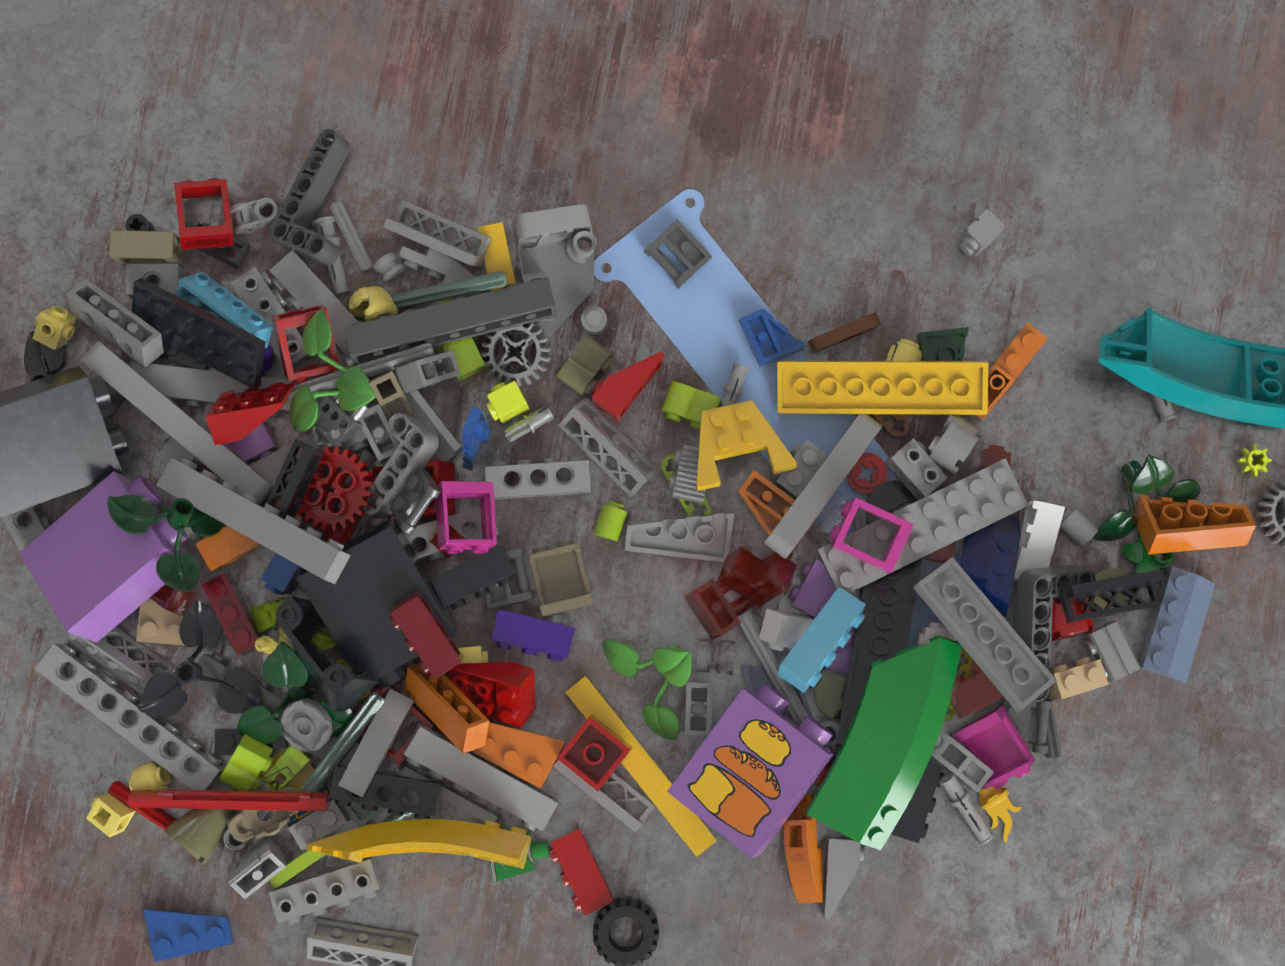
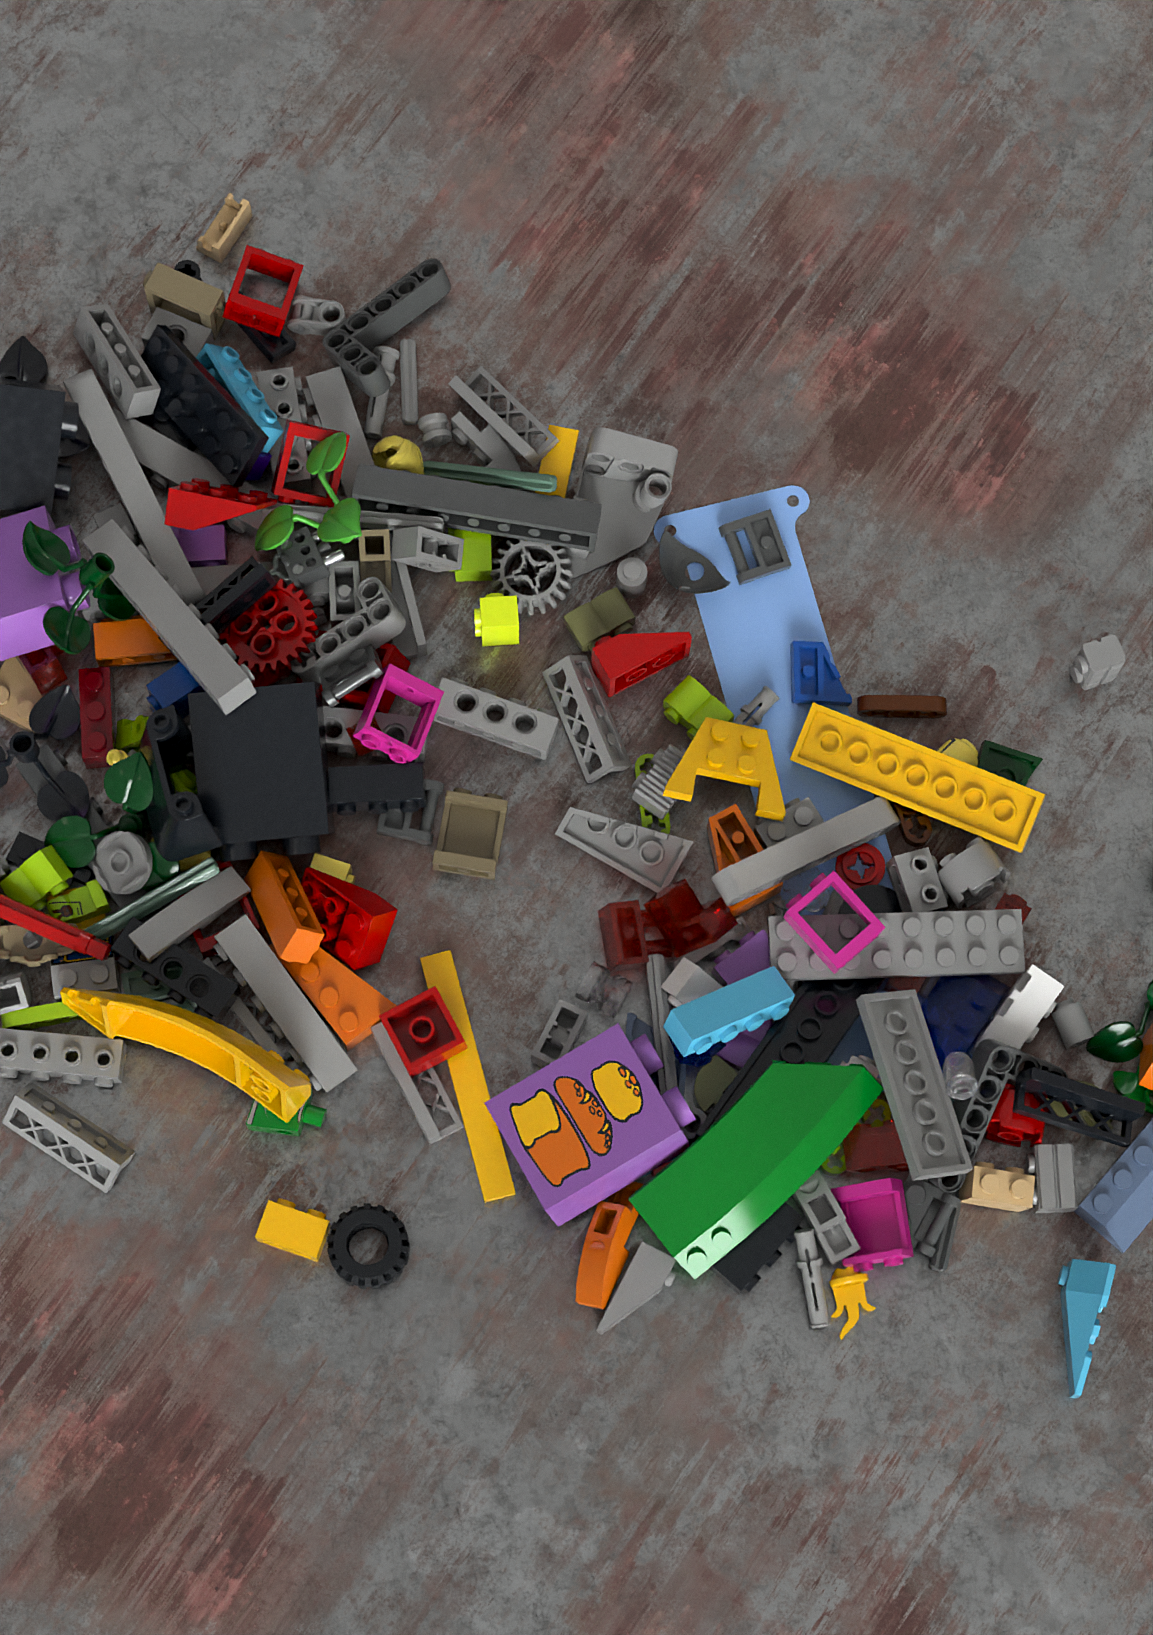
camera: 20 degrees right, 10 degrees down
light yellow brick [32,306,76,350] -> none
dark red brick [389,590,463,679] -> none
blue wing [462,407,493,471] -> none
dark purple brick [491,609,576,662] -> none
light grey axle [503,405,554,442] -> none
red brick [549,827,614,916] -> none
lime brick [593,501,627,542] -> none
bright green plant [603,639,691,740] -> none
orange slope [976,322,1048,420] -> none
none -> tan hinge [196,193,252,264]
none -> yellow brick [255,1198,331,1262]
none -> dark grey piece [659,531,730,594]
none -> clear brick [942,1052,978,1100]
none -> medium azure wedge [1058,1259,1116,1399]

